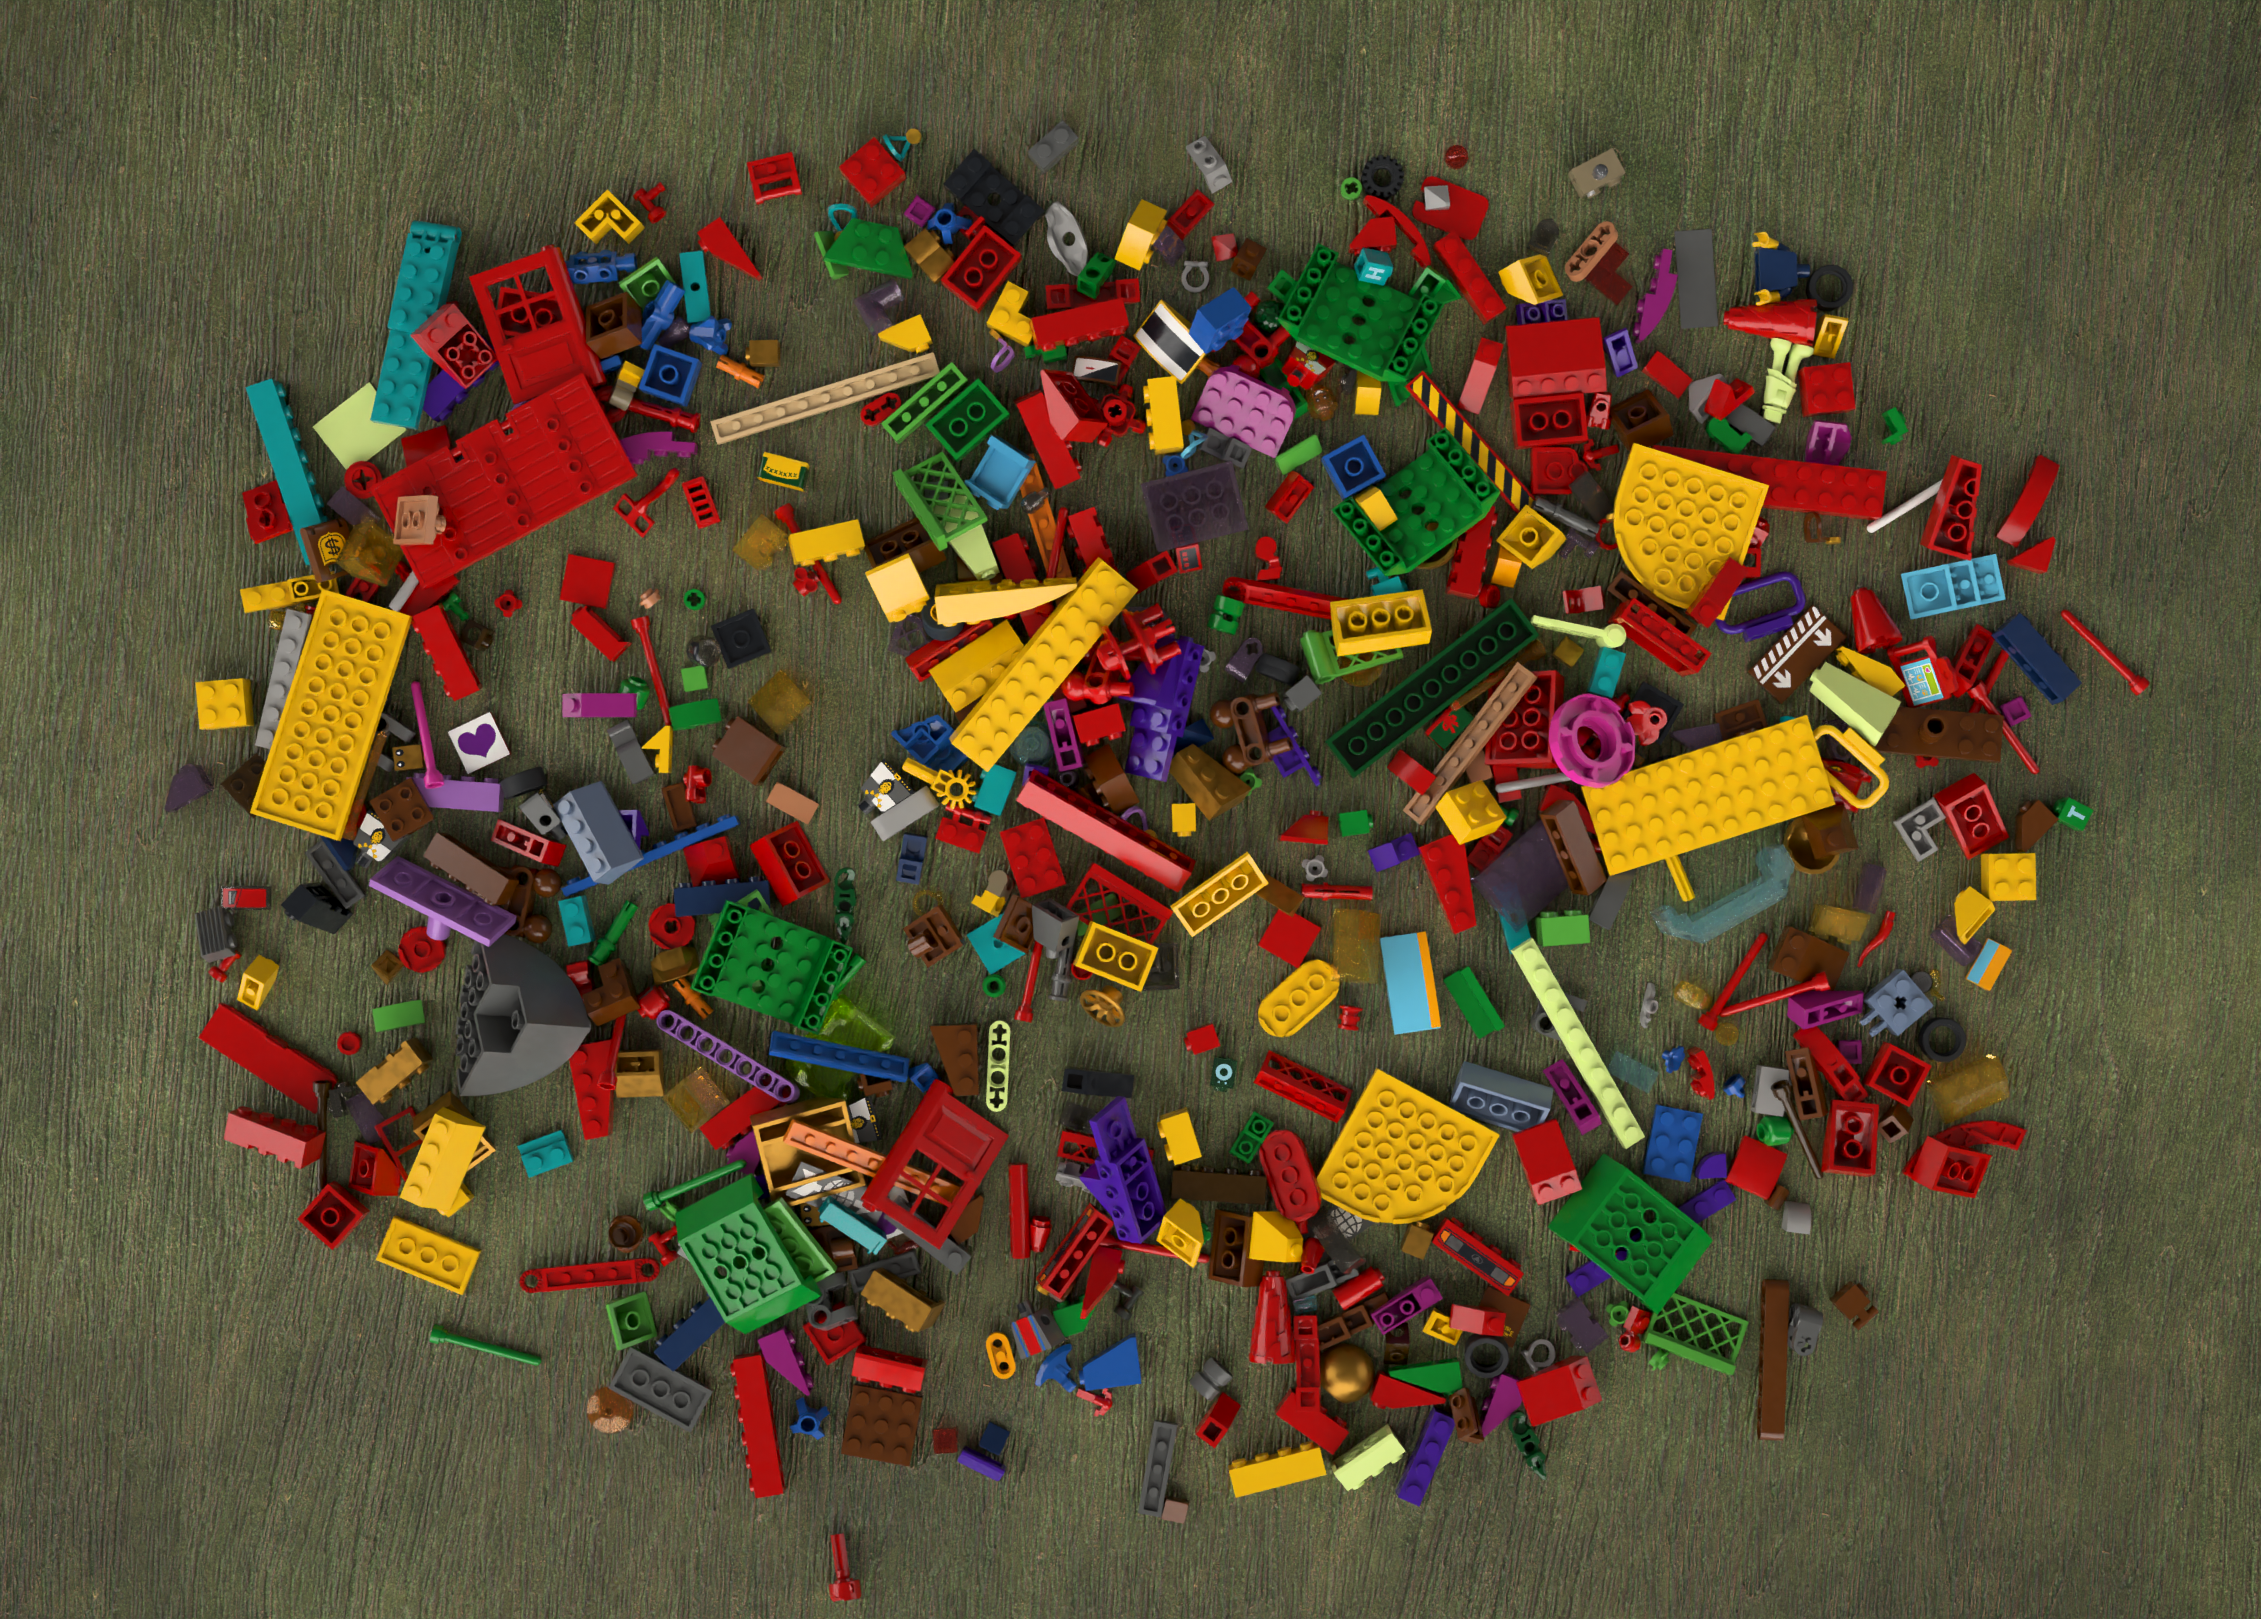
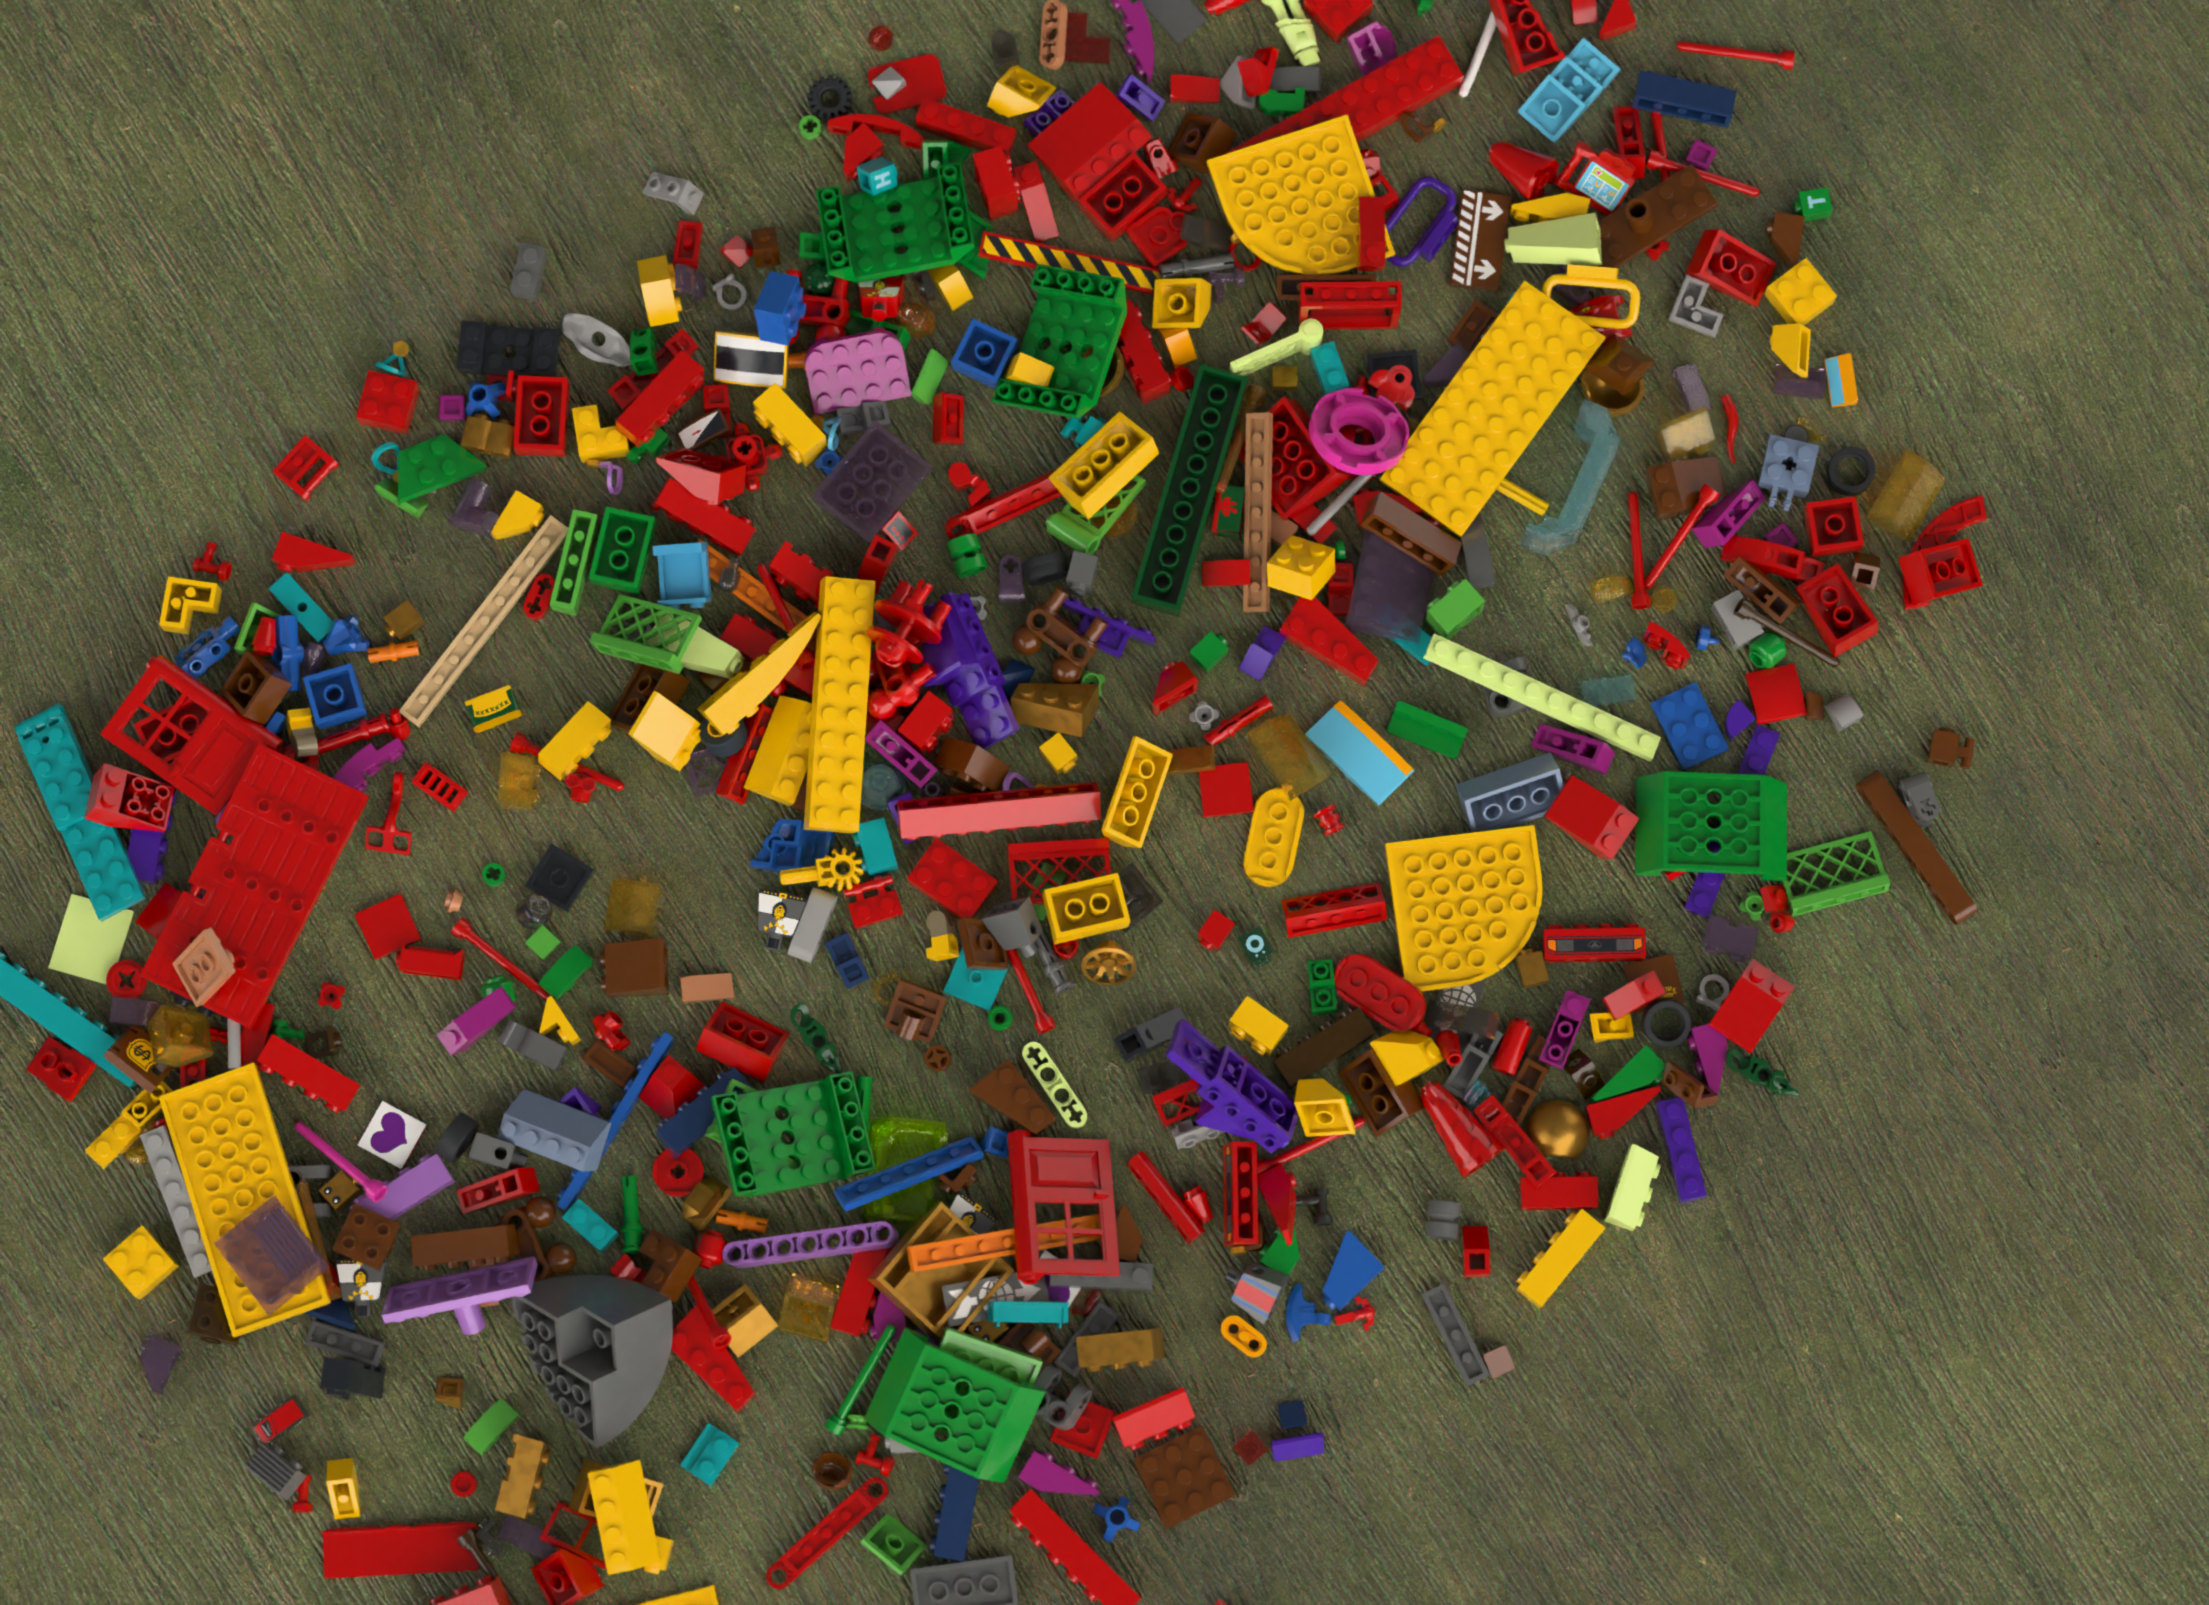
camera: 30 degrees left, 10 degrees down
red tile [398,926,446,973] -> none
bright green plate [1648,1349,1670,1371] -> none
none -> piece [214,1195,329,1315]
none -> red cone [251,617,276,656]
none -> red cylinder [388,708,410,741]
none -> reddish brown wheel [924,1045,951,1072]
none -> red brick [973,145,1021,221]

